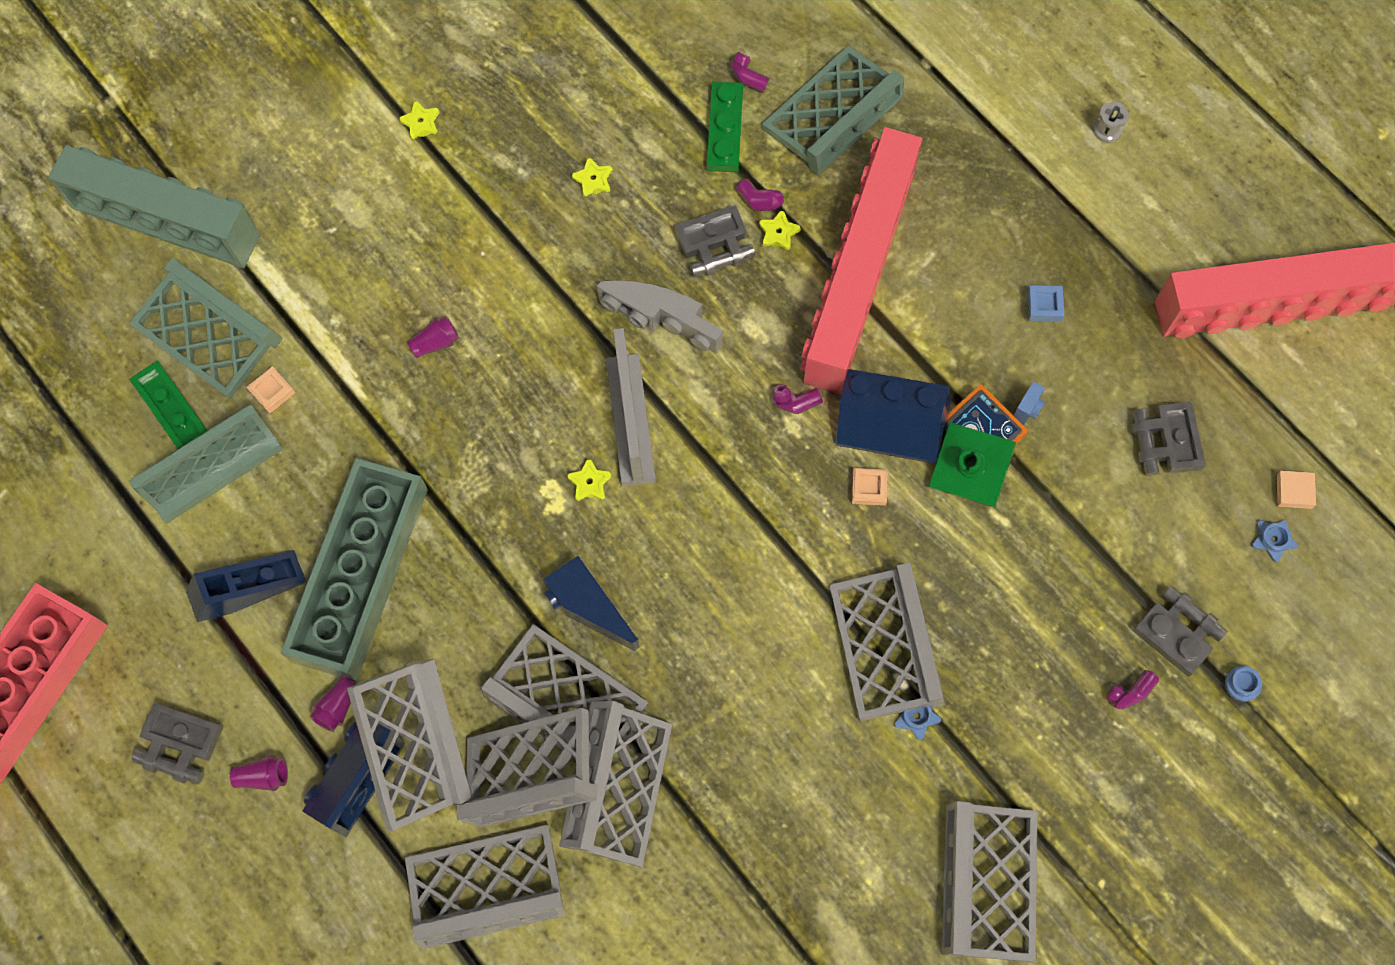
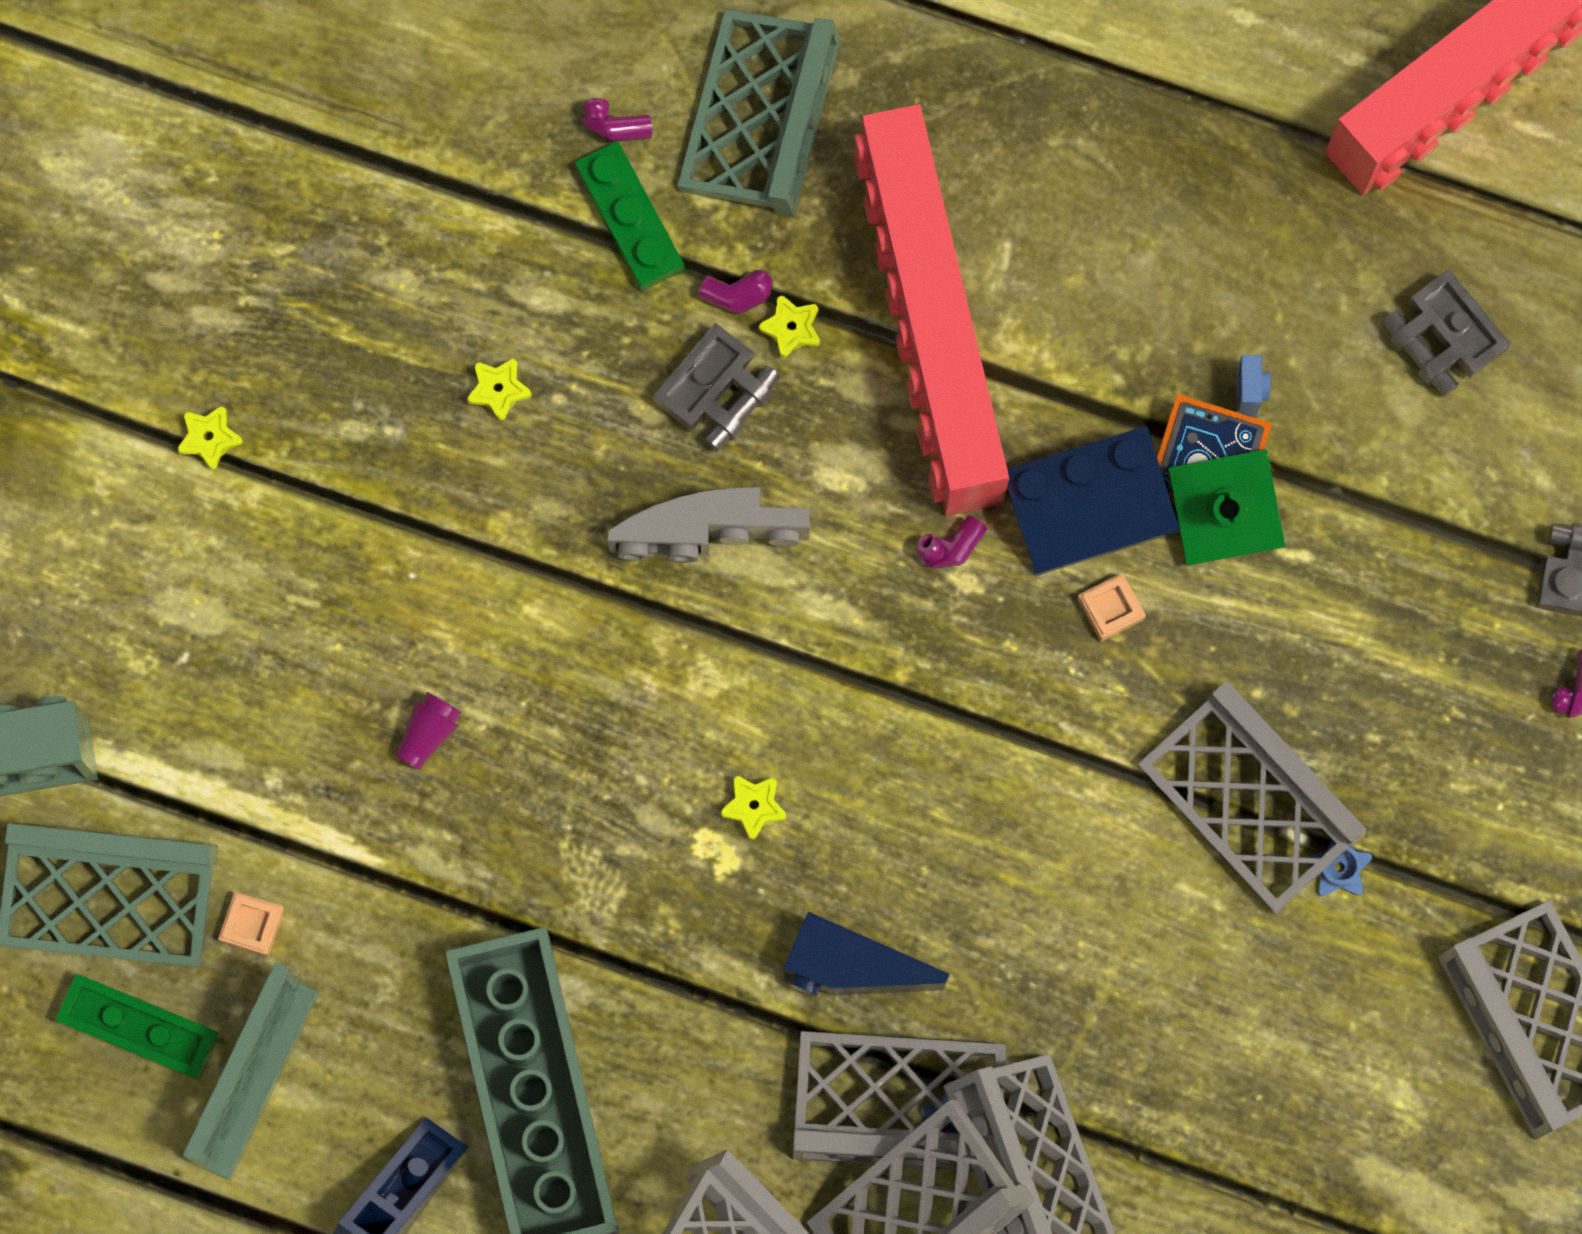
camera: 35 degrees left, 5 degrees up
light grey fence [606,328,656,487] -> none
medium blue plate [1028,285,1064,322] -> none

